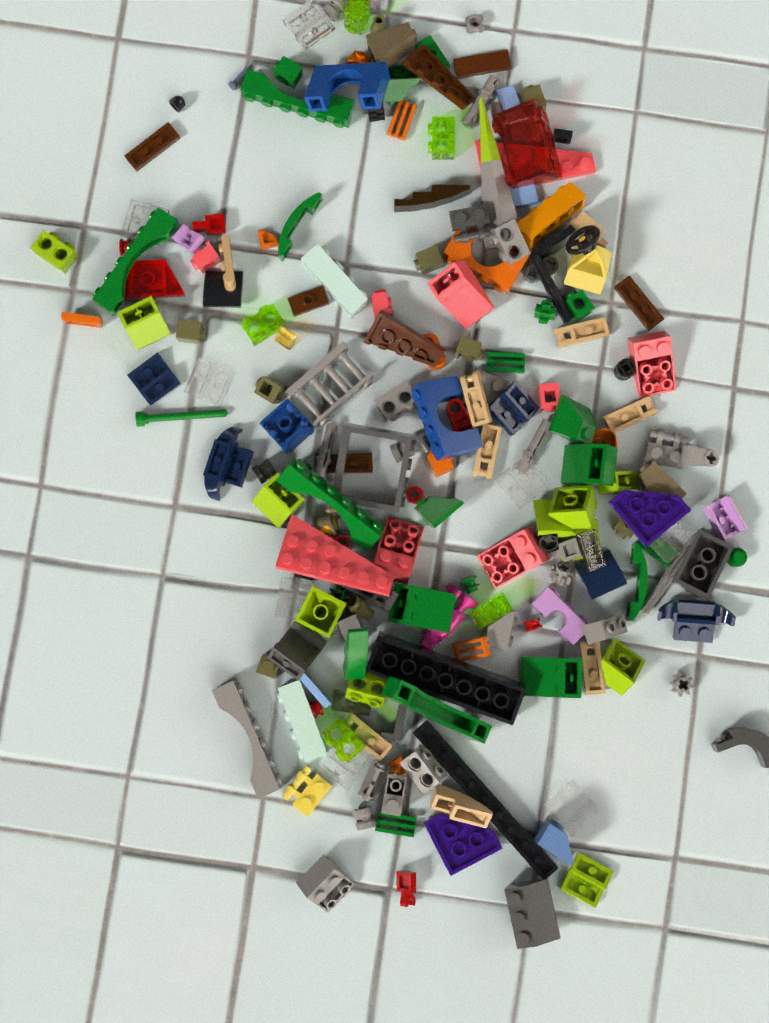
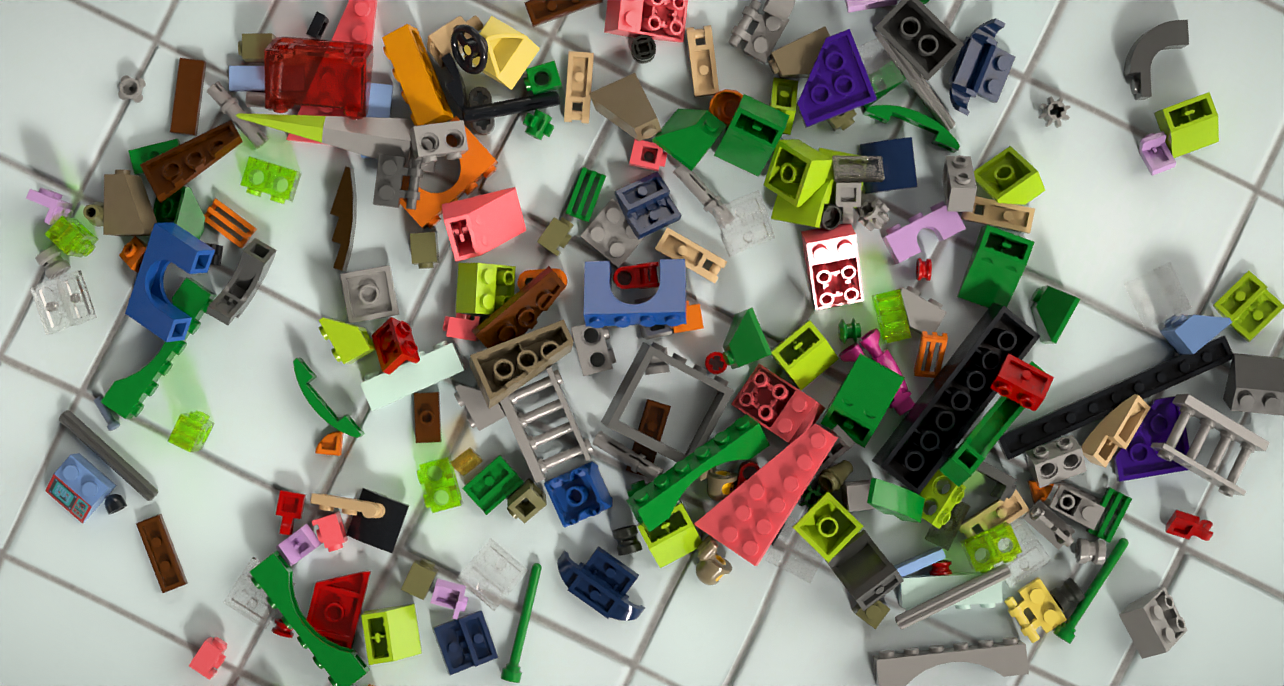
camera: 75 degrees left, 5 degrees up
green brick [273,56,303,89] -> none
tan plate [460,370,492,427] -> none
none -> medium blue slope [45,453,117,524]
none -> dark grey axle [59,410,158,501]
none -> clear neon green brick [167,410,215,452]
none -> coral brick [189,637,227,680]
none -> dark grey arch [206,238,277,325]
none -> lime slope [319,318,376,364]
none -> light grey plate [340,265,399,323]
none -> red bracket [371,317,420,375]
none -> lavender bracket [430,579,468,620]
none -> light grey slope [454,384,506,431]
none -> lime slope [456,263,516,315]
none -> green plate [462,455,524,515]
none -> dark tan wedge [469,319,574,409]
none -> dark tan slope [589,73,662,141]
none -> dark tan piece [696,535,732,585]
none -> lime slope [771,320,839,390]
none -> light grey axle [895,564,1012,629]
none -> red bracket [990,353,1054,411]
none -> green slope [1031,285,1080,344]
none -> pearl dark grey wheel [1050,578,1085,612]
none -> green piece [1053,538,1129,644]
none -> lavender bracket [1139,131,1176,176]
none -> light grey fence [1151,394,1270,497]
none -> lime slope [1154,92,1219,158]

